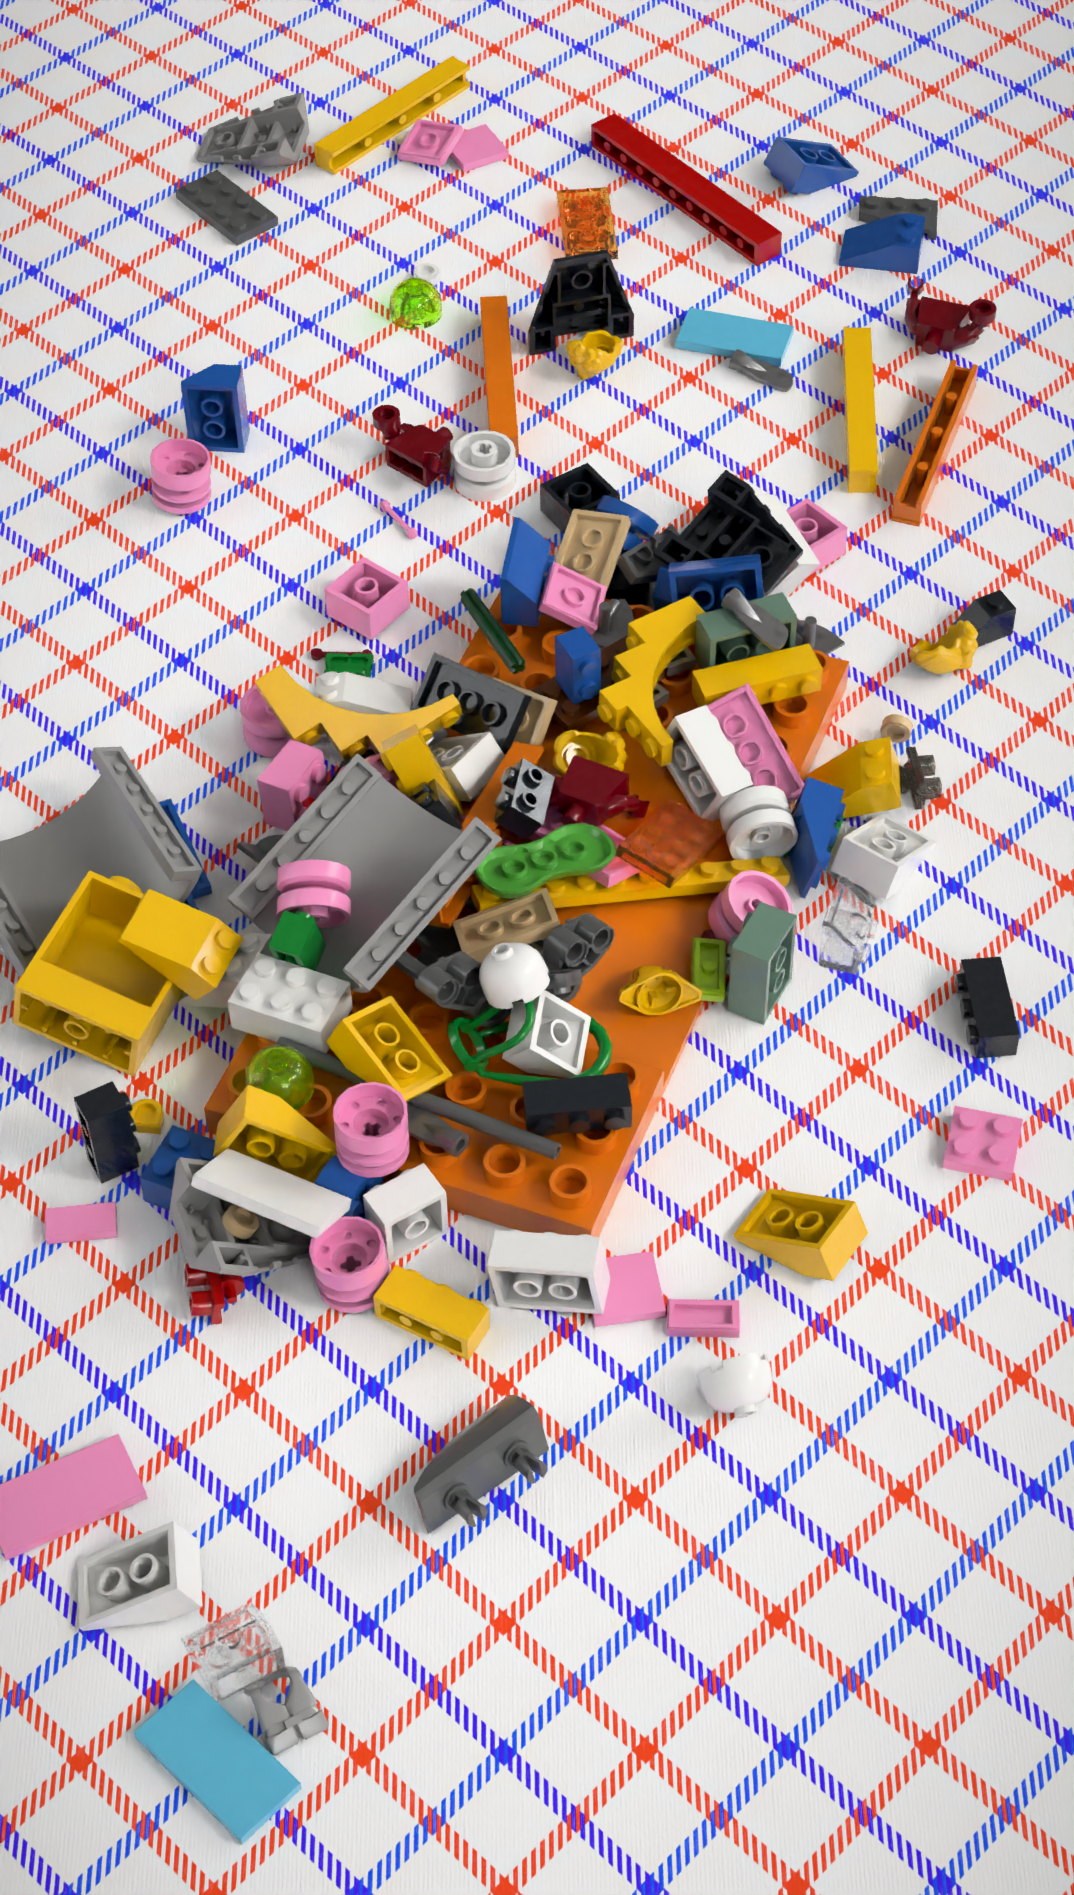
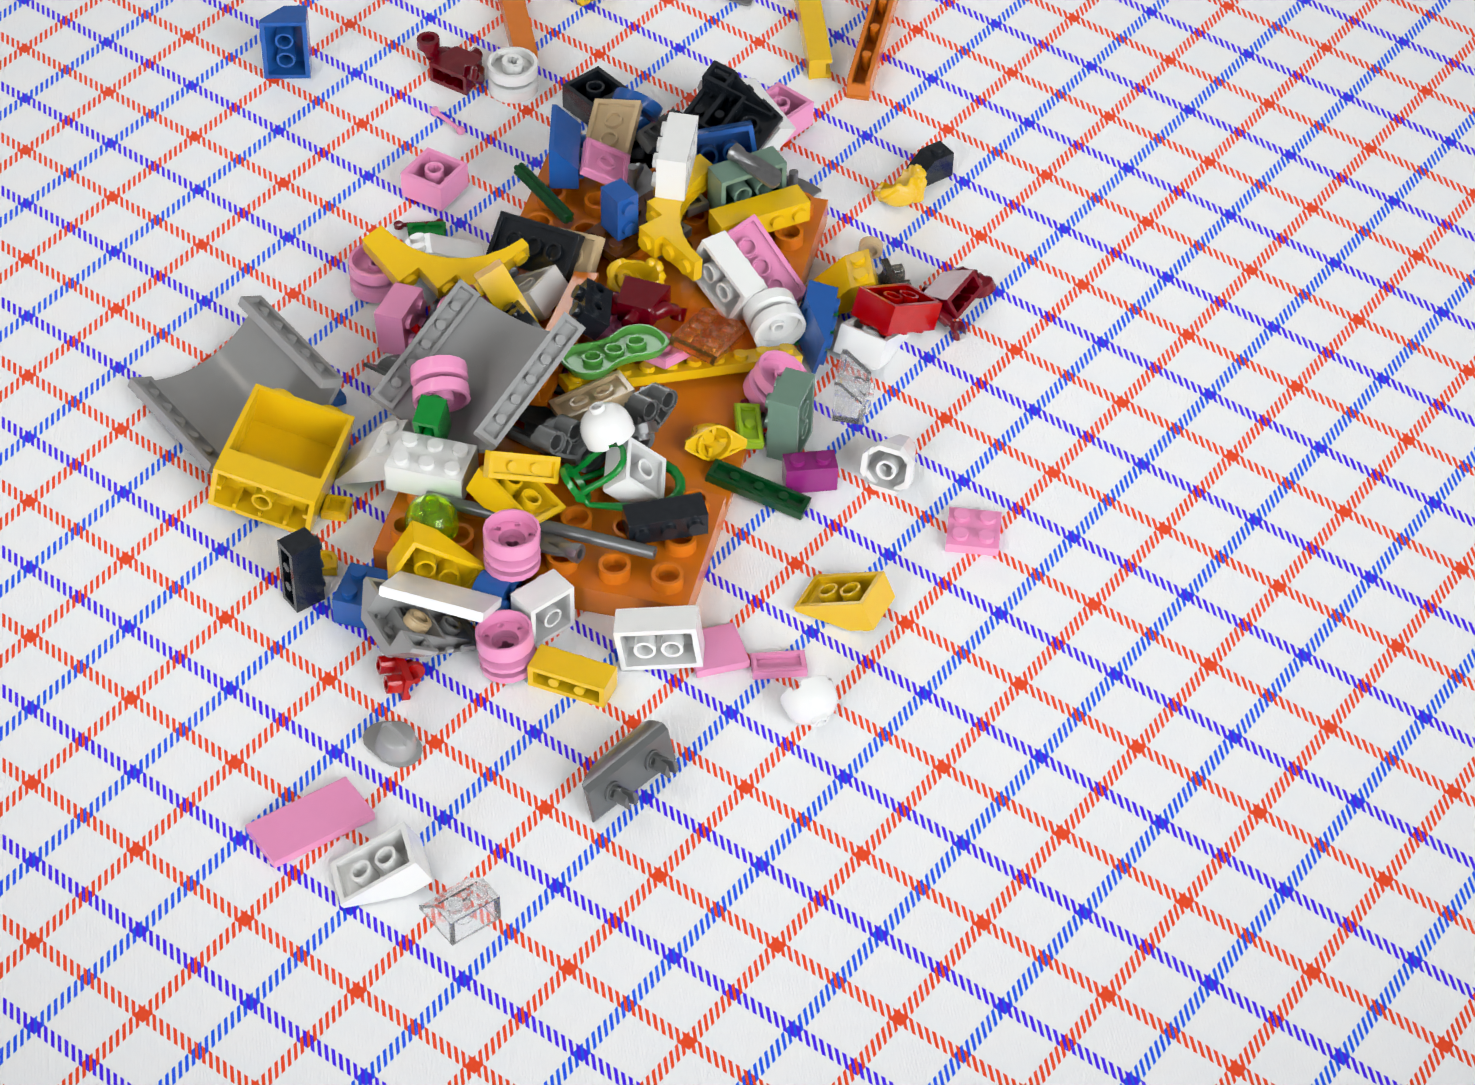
camera: 10 degrees left, 5 degrees down
bright pink tile [45,1202,117,1244] -> none
yellow slope [117,889,243,1000] -> none
medium azure tile [134,1679,302,1844] -> none
bright pink wheel [150,438,211,514] -> none
light grey piece [244,1666,329,1755] -> none
black brick [954,956,1020,1058] -> none
none -> yellow tile [320,494,353,522]
none -> light grey piece [363,721,423,768]
none -> yellow plate [483,450,561,484]
none -> white brick [651,112,698,201]
none -> dark green tile [705,458,812,520]
none -> magenta brick [782,449,838,493]
none -> red brick [851,283,943,336]
none -> white cone [860,434,916,495]
none -> dark red torso [922,266,996,341]

